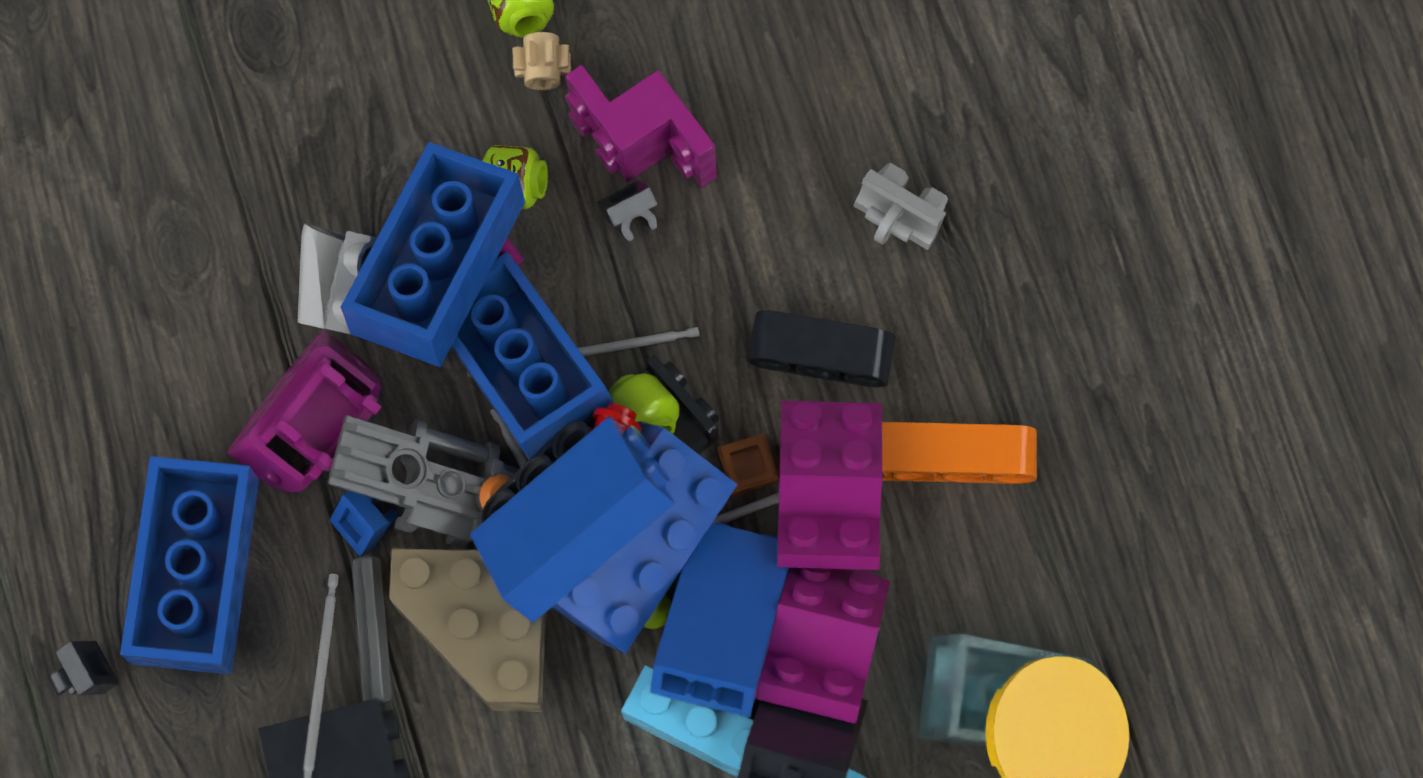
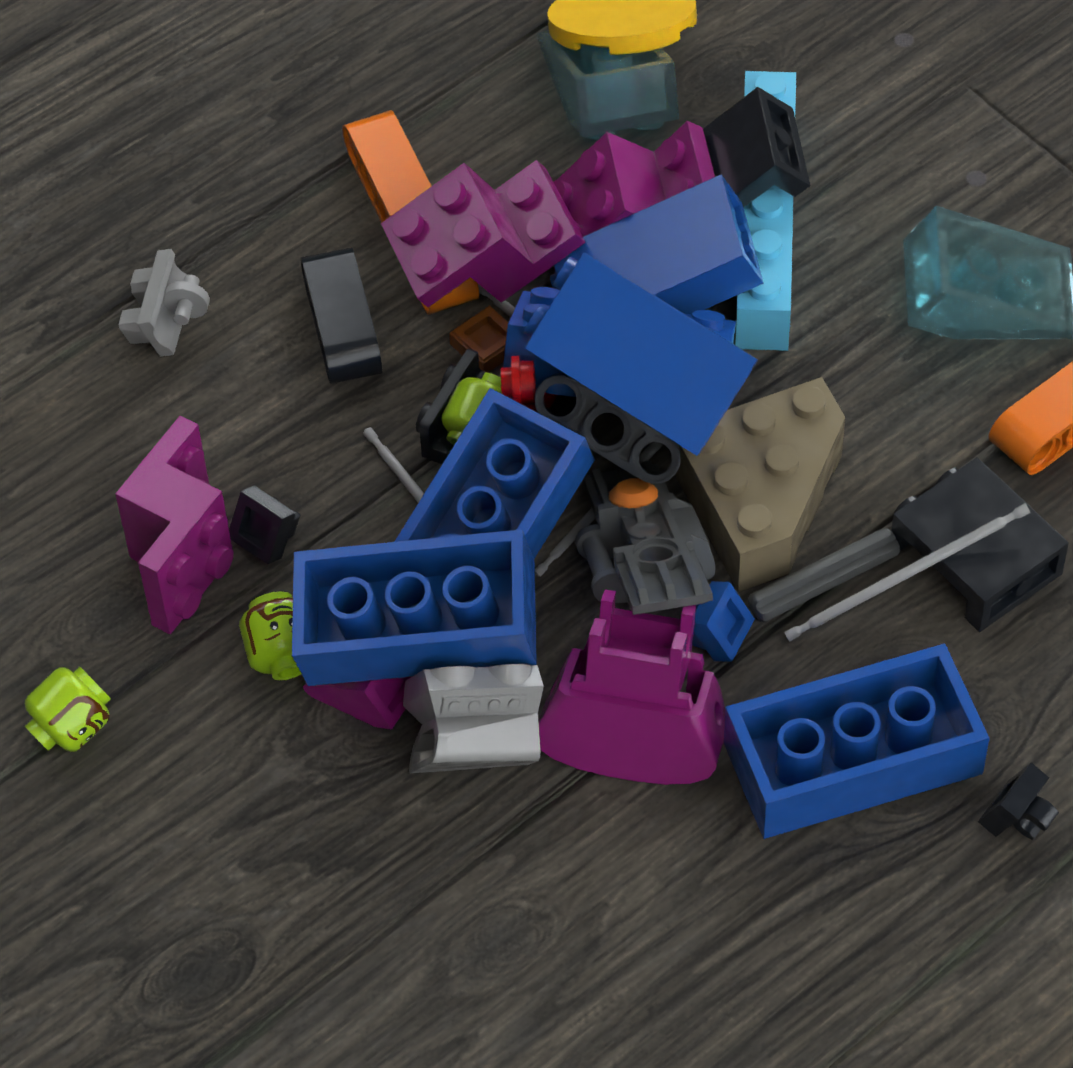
camera: 115 degrees left, 20 degrees down
tan gear [513,32,571,90] -> none

